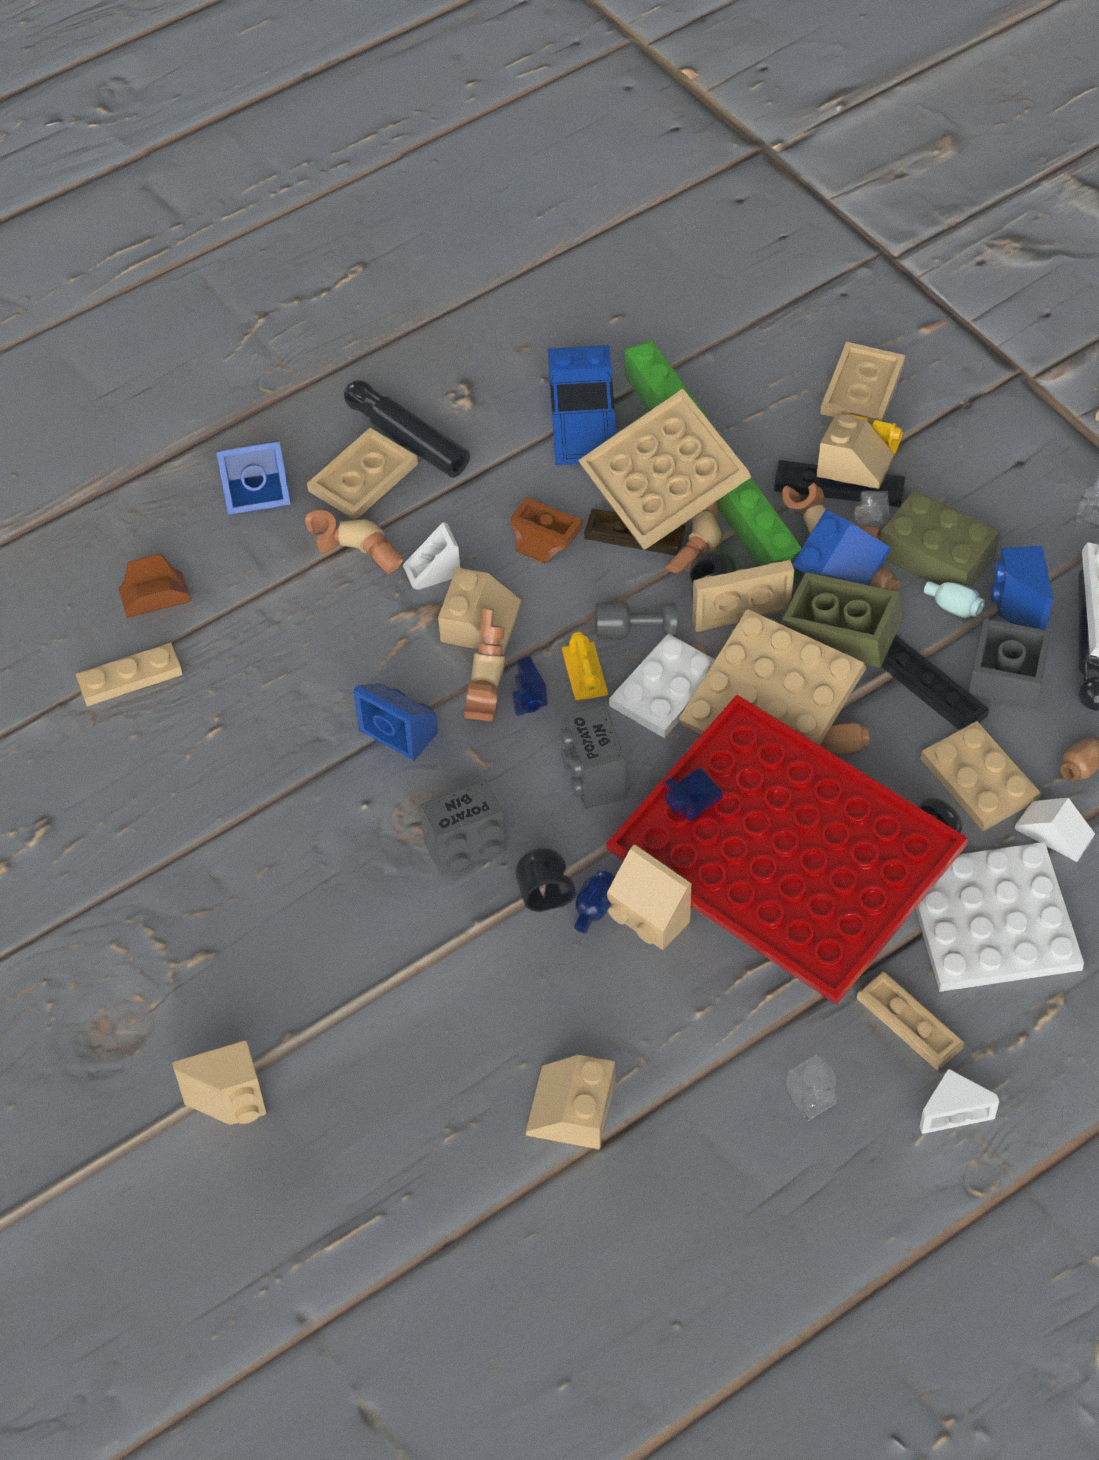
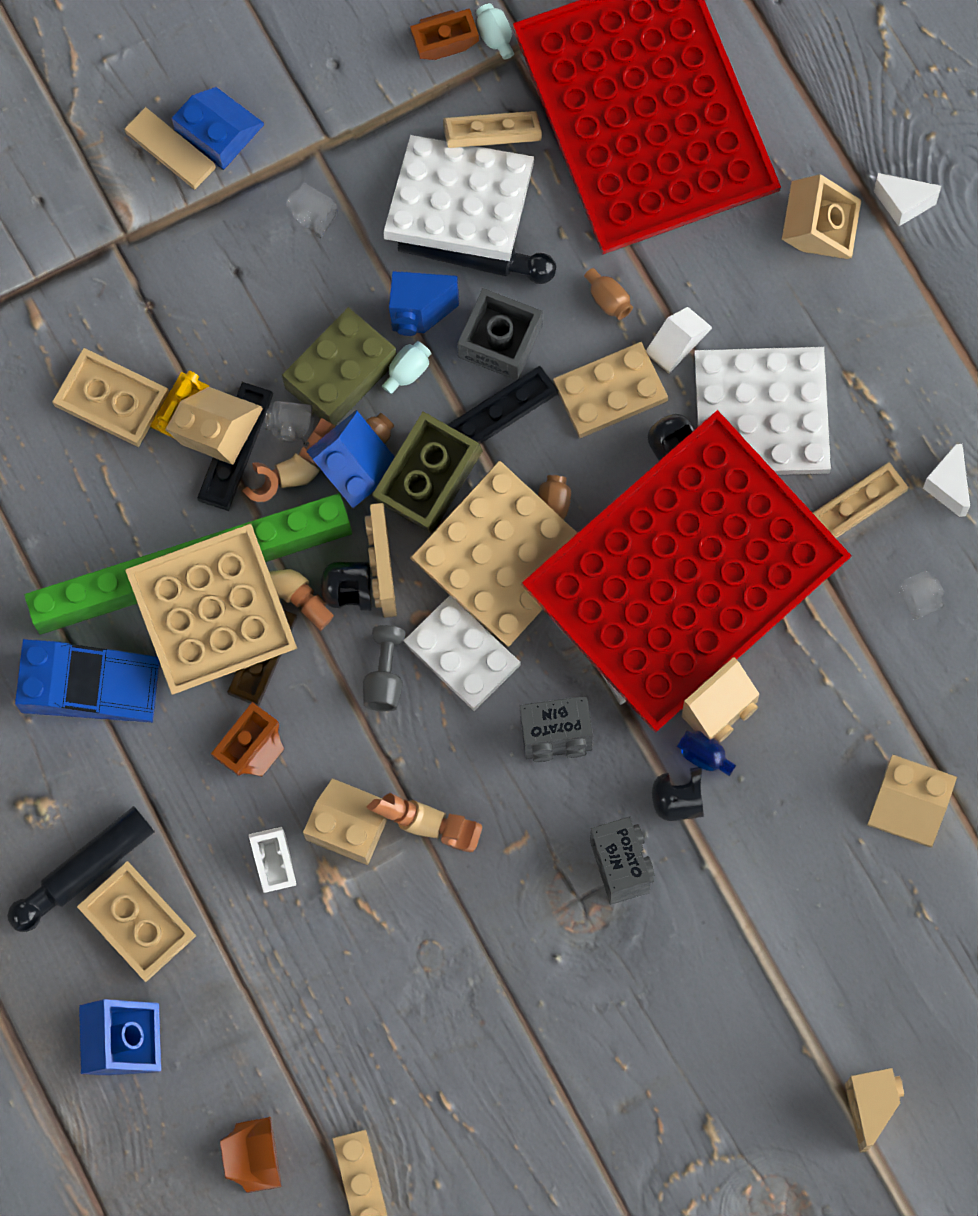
camera: 80 degrees left, 20 degrees up
nougat piece [305,510,403,575] -> none
blue slope [353,683,438,761] -> none
clear blue bracket [512,656,548,716] -> none
yellow hinge [561,632,608,701] -> none
clear blue bracket [664,767,723,821] -> none

